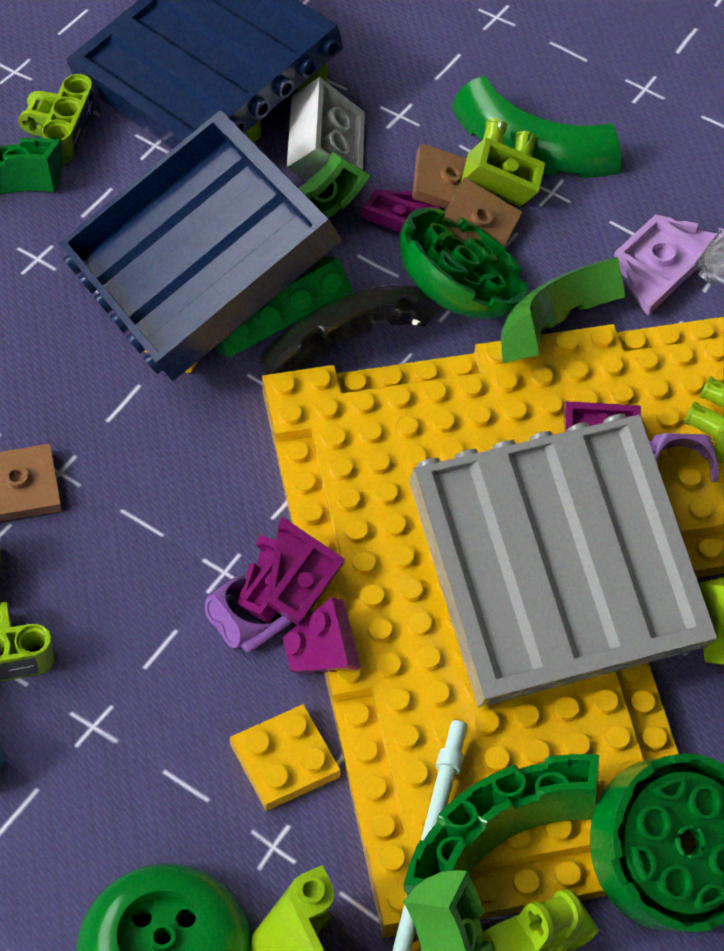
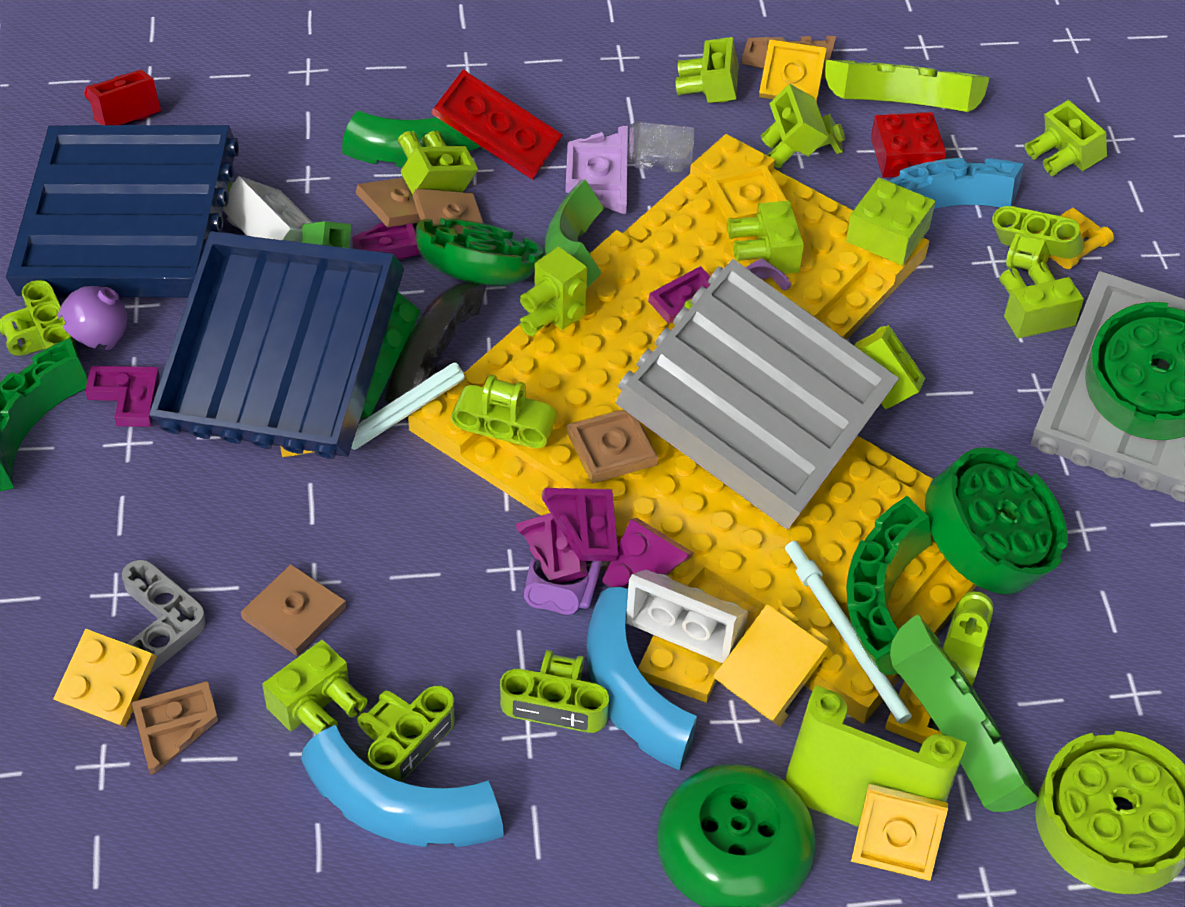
camera: 40 degrees left, 5 degrees down
none -> medium lavender cylinder [57,286,128,350]
none -> magenta plate [85,366,160,427]
none -> light aqua axle [351,363,465,450]
none -> red tile [431,69,563,180]
none -> lime beam [451,375,557,449]
none -> lime beam [500,649,609,733]
none -> lime brick [520,246,587,336]
none -> medium nougat plate [567,409,658,483]
none -> dark azure brick [586,587,697,771]
none -> white slope [626,569,749,663]
none -> yellow panel [713,604,833,727]

